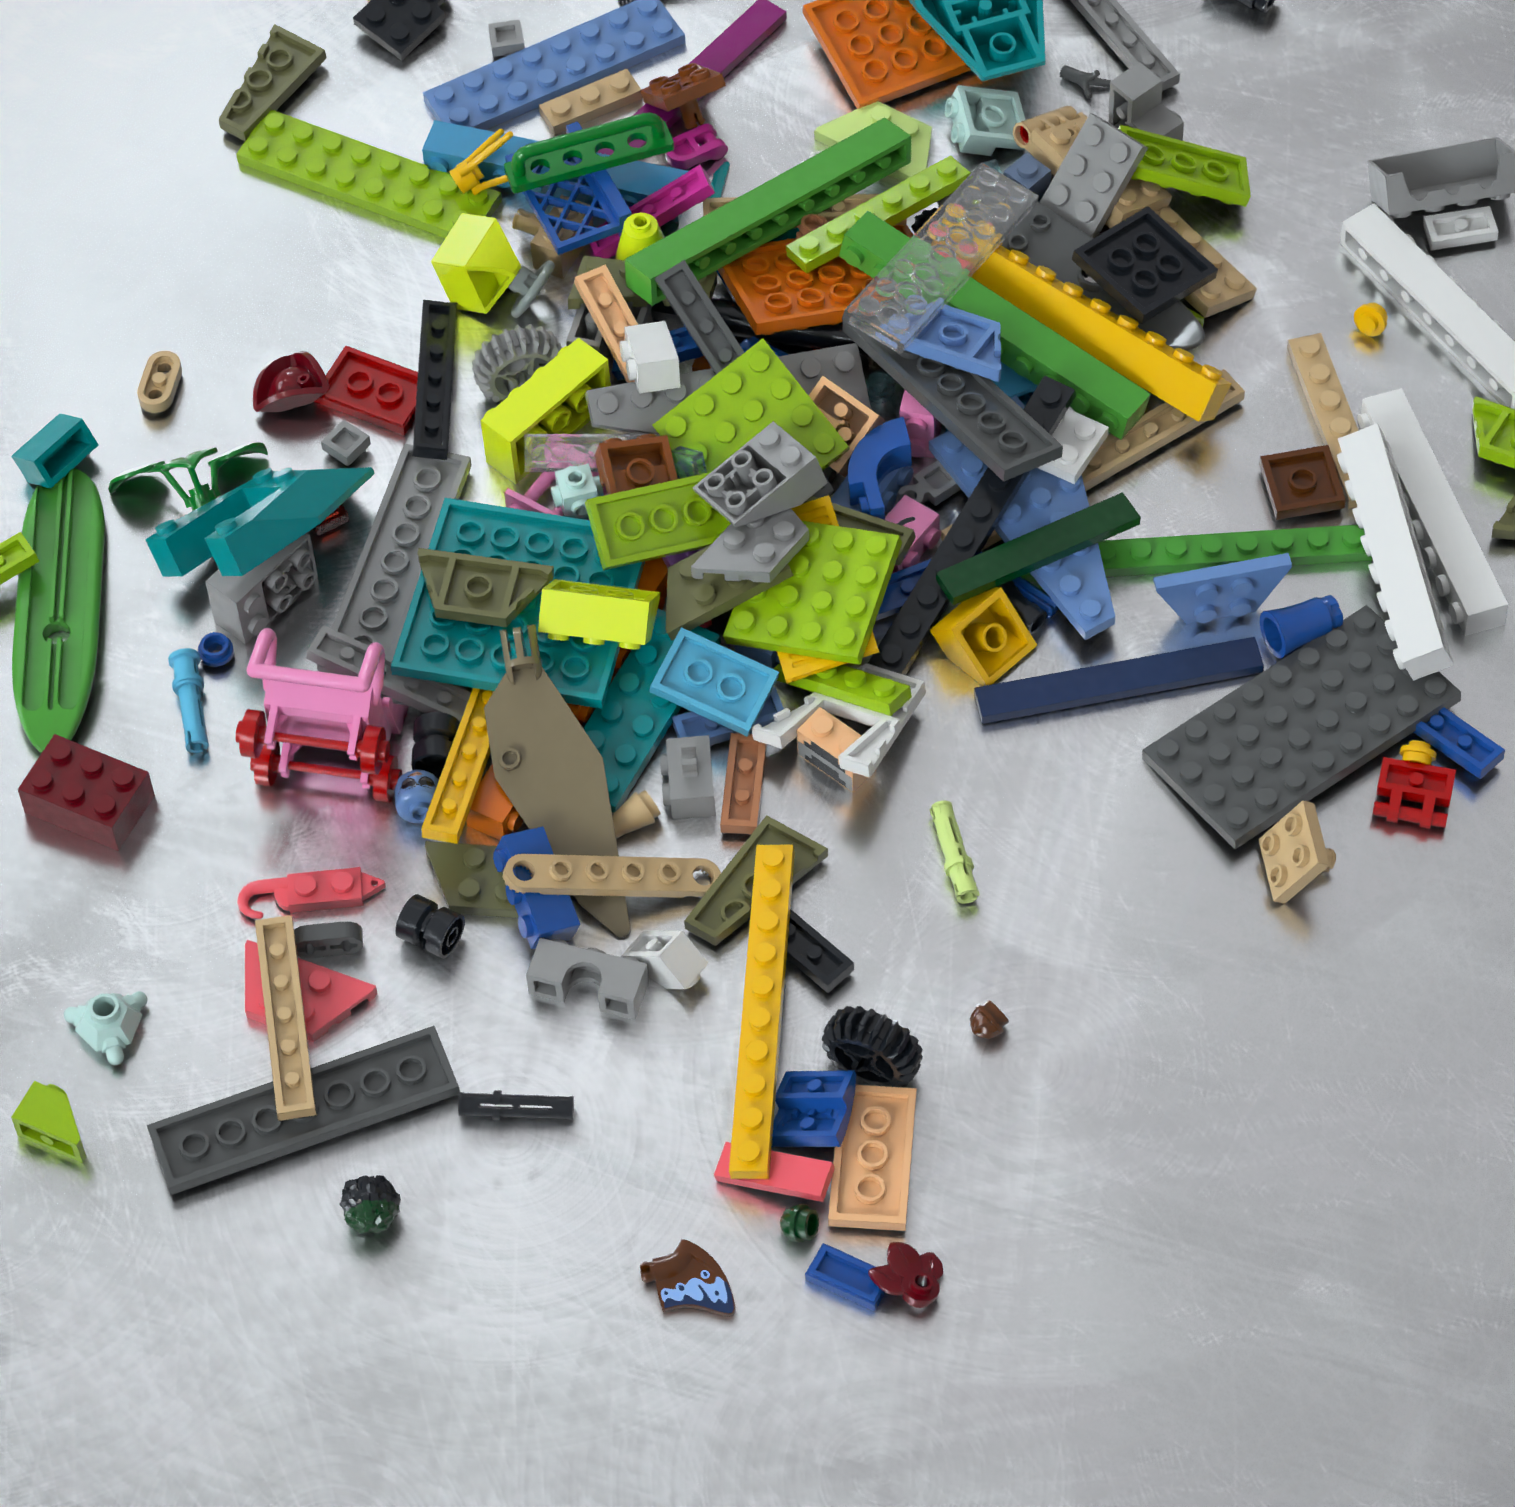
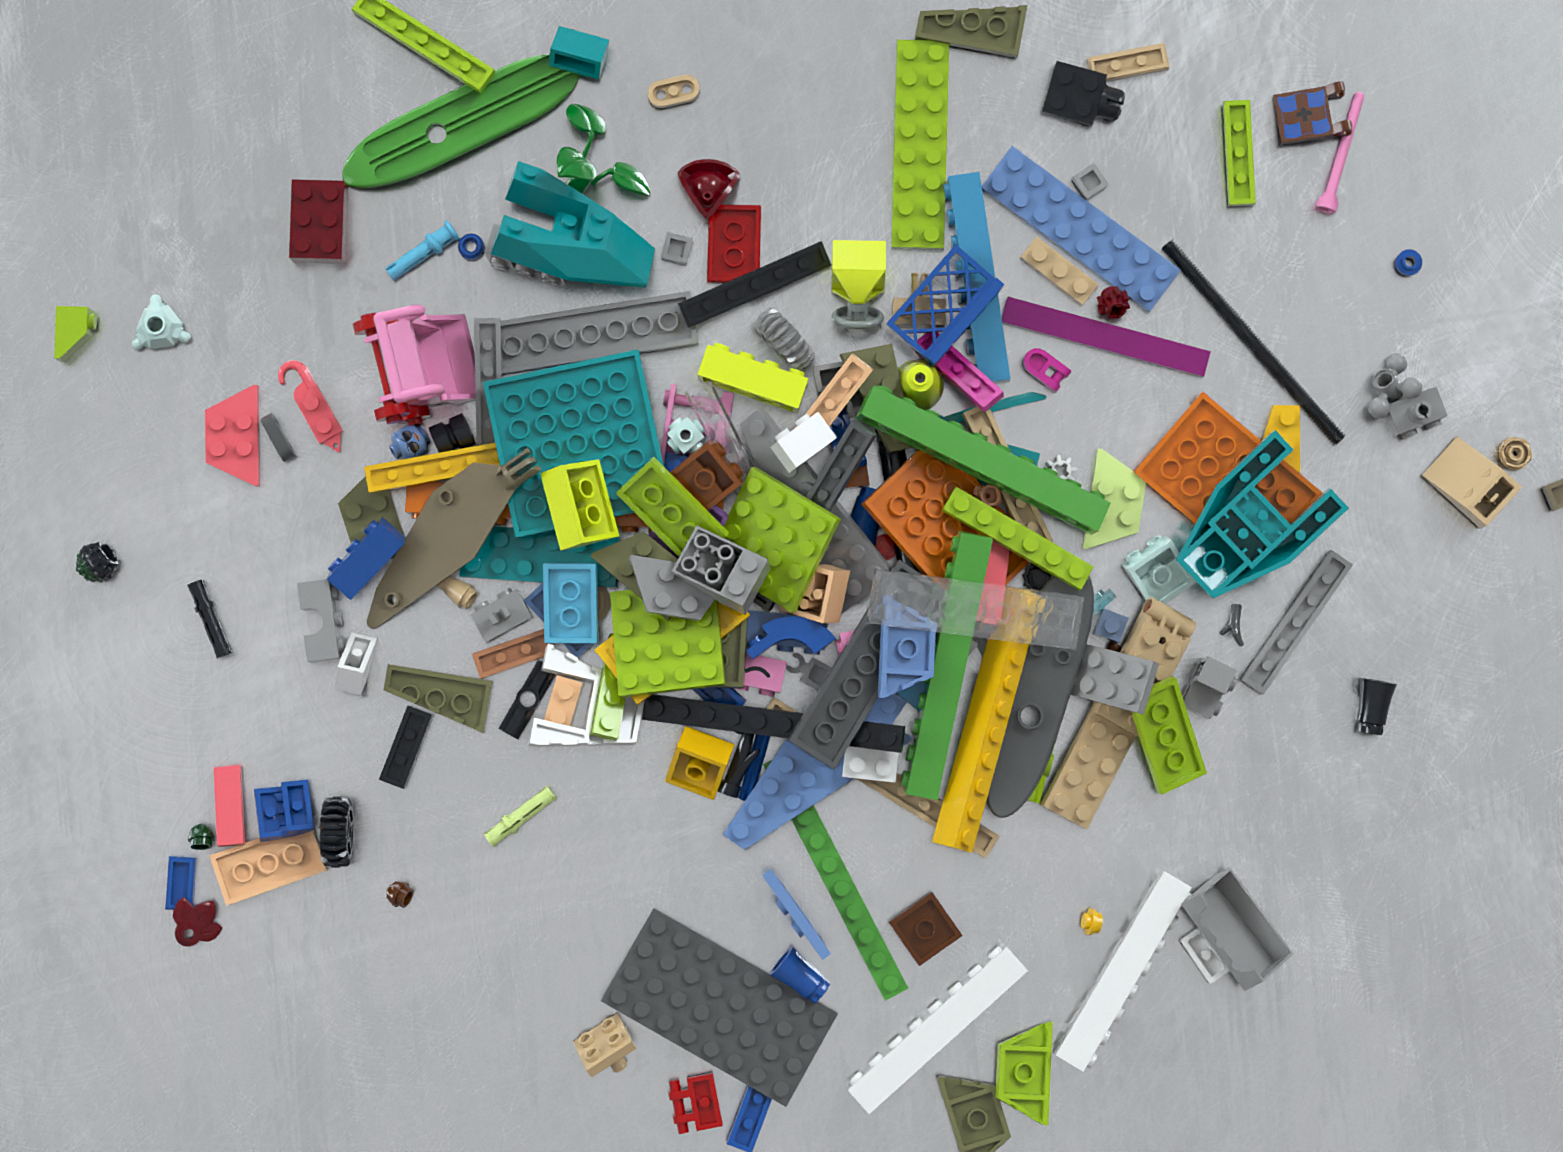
camera: 65 degrees right, 30 degrees up
dark grey plate [147,1026,460,1195] -> none
tan plate [255,915,316,1121] -> none
black wheel [395,894,465,959] -> none
olive wing [417,548,554,627] -> none
yellow plant [449,129,513,195] -> none
tan plate [502,854,721,898] -> none
green piece [504,112,674,193] -> none
dark orange plate [640,63,726,129] -> none
reddish brown arm [640,1239,736,1317] -> none
clear light blue plate [671,446,707,479] -> none
yellow plate [729,844,795,1179] -> none
dark green tile [936,492,1141,605] -> none
dark blue tile [974,637,1264,724] -> none
black plate [1072,206,1218,324] -> none
tan plate [1287,333,1359,509] -> none
white brick [1337,423,1454,681] -> none
yellow plate [1399,740,1437,765] -> none
none -> black piece [498,660,556,740]
none -> dark red gear [1097,286,1130,319]

